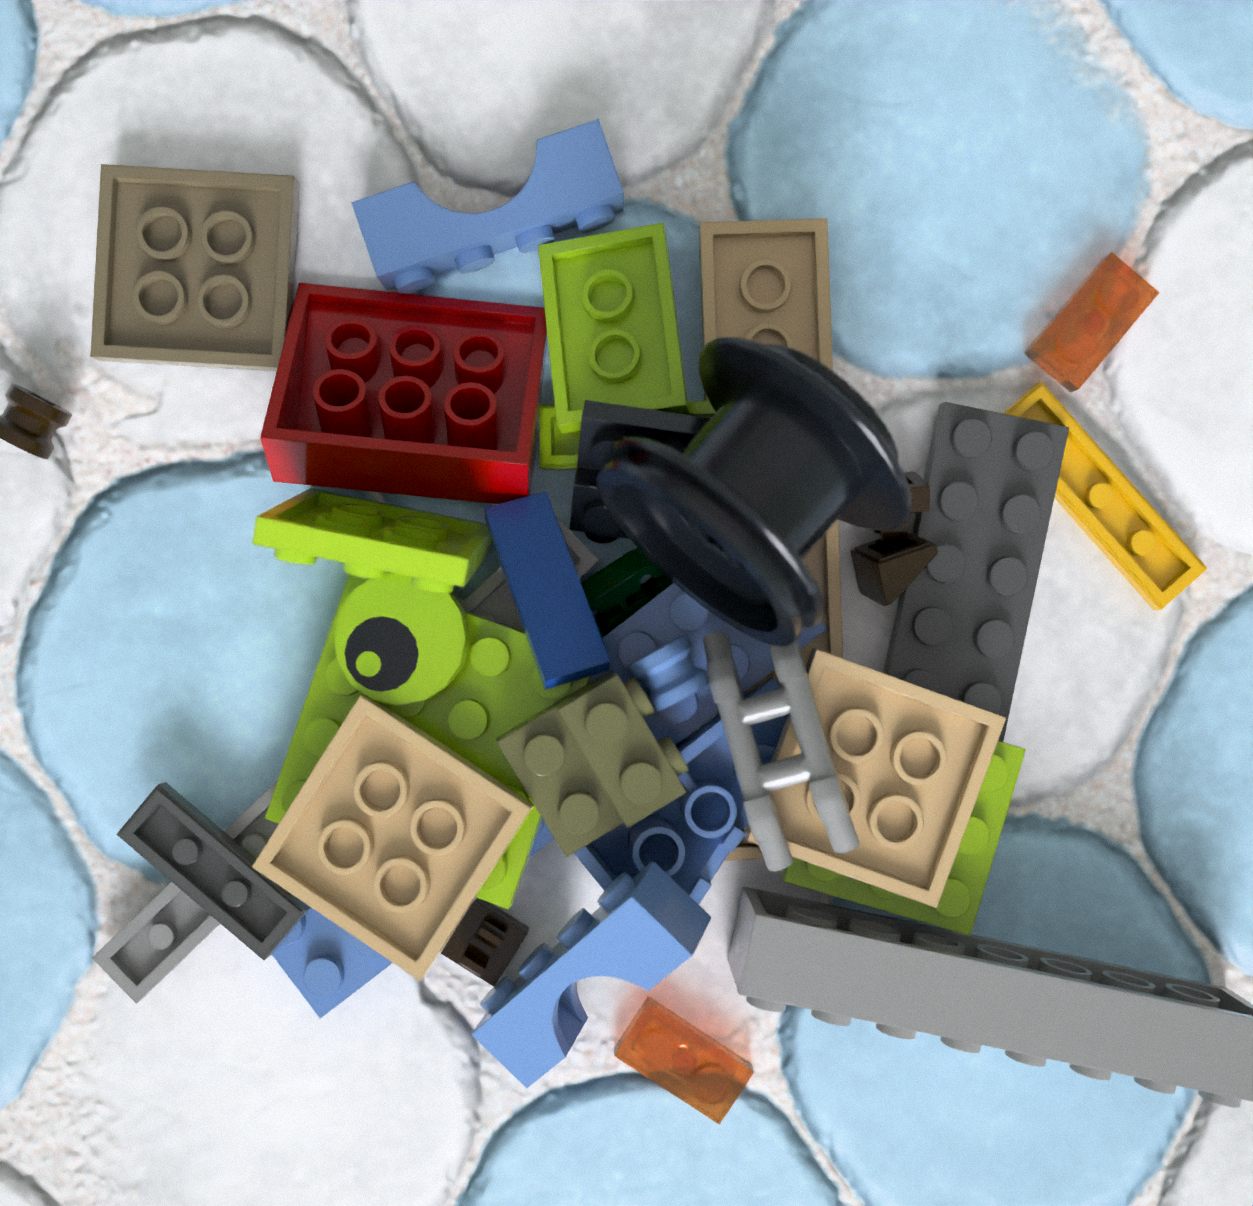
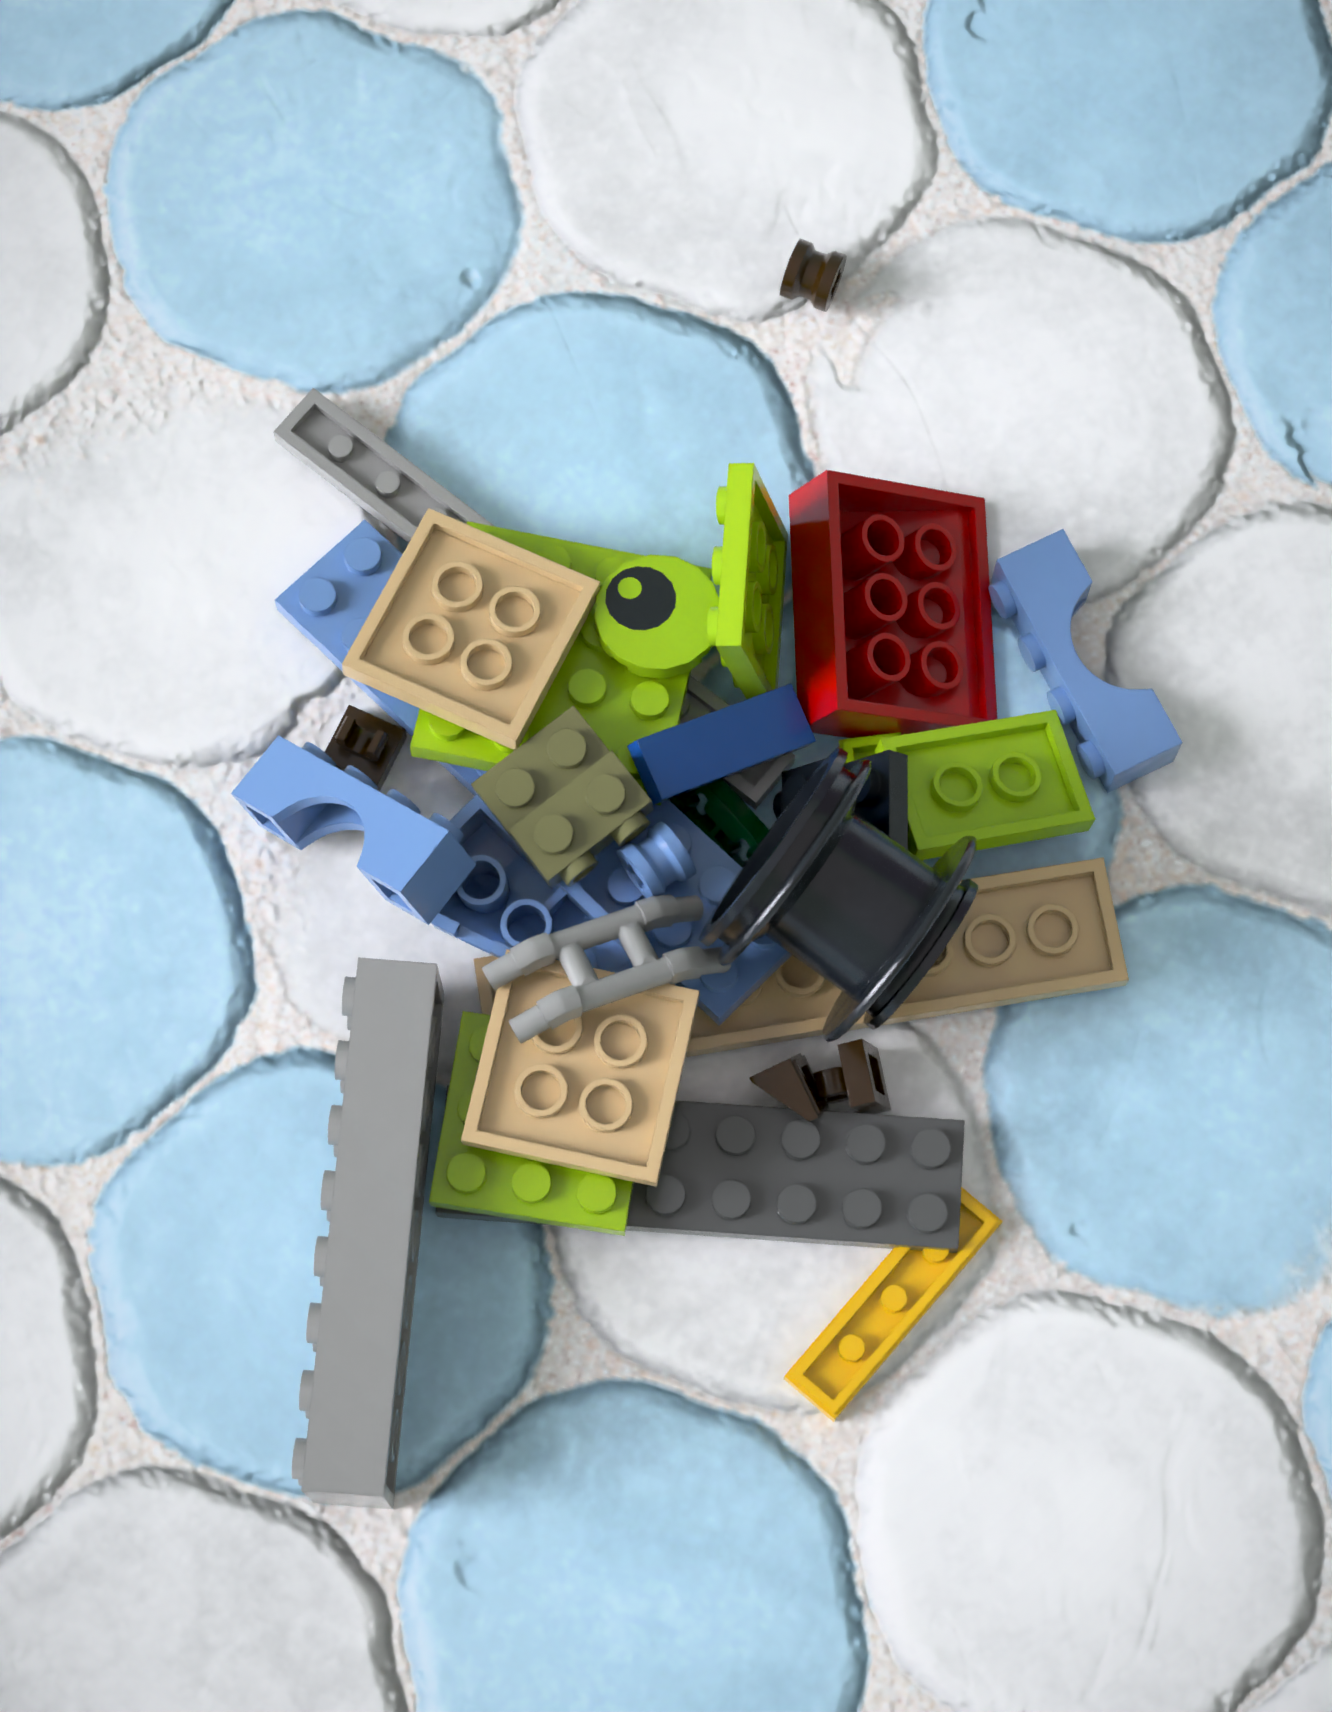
camera: 85 degrees right, 15 degrees down
dark tan plate [90,164,300,371] -> none
dark grey tile [116,782,311,961] -> none
clear orange plate [614,996,754,1125] -> none
clear orange plate [1024,252,1160,393] -> none

